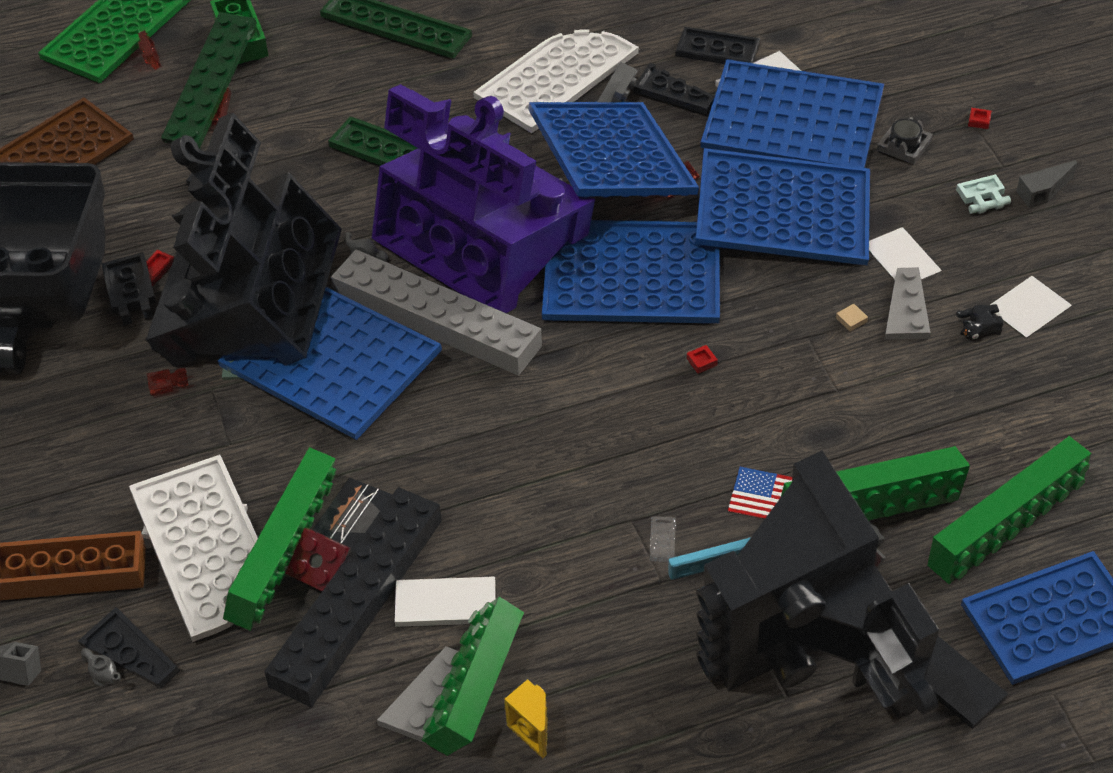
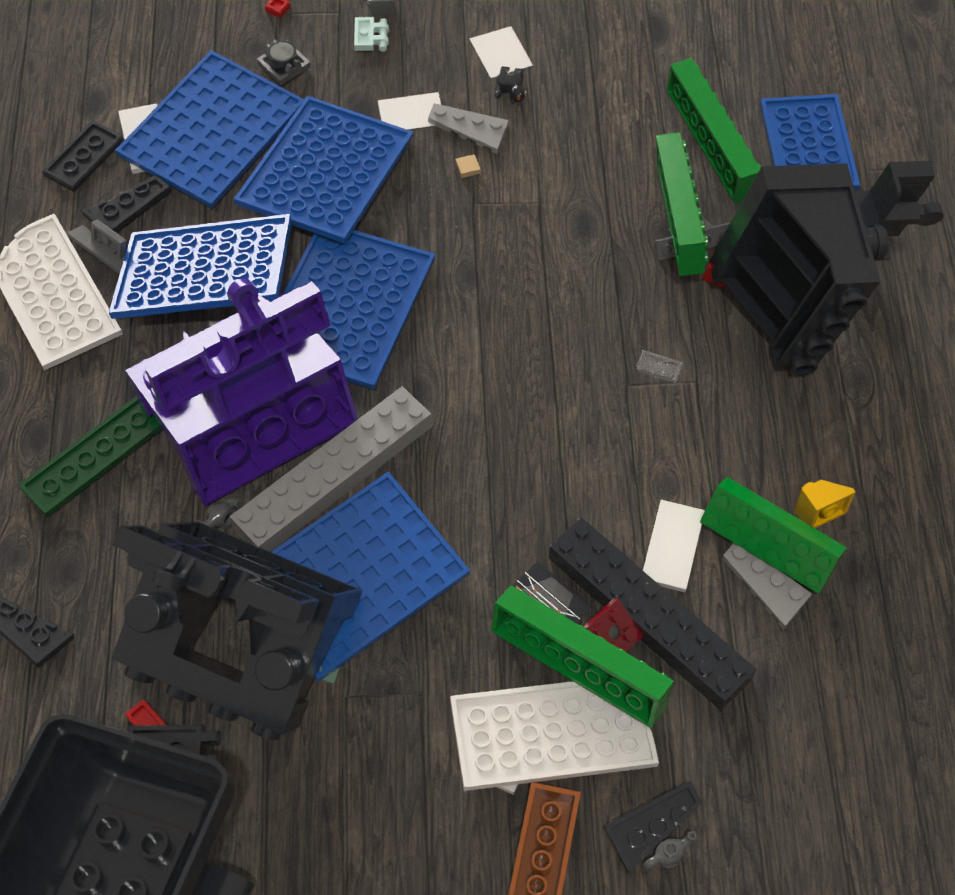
camera: 75 degrees left, 10 degrees up
clear red plate [147,368,189,396] -> none
medium azure tile [668,538,750,580] -> none
red plate [687,345,718,374] -> none
sticker [728,467,792,519] -> none

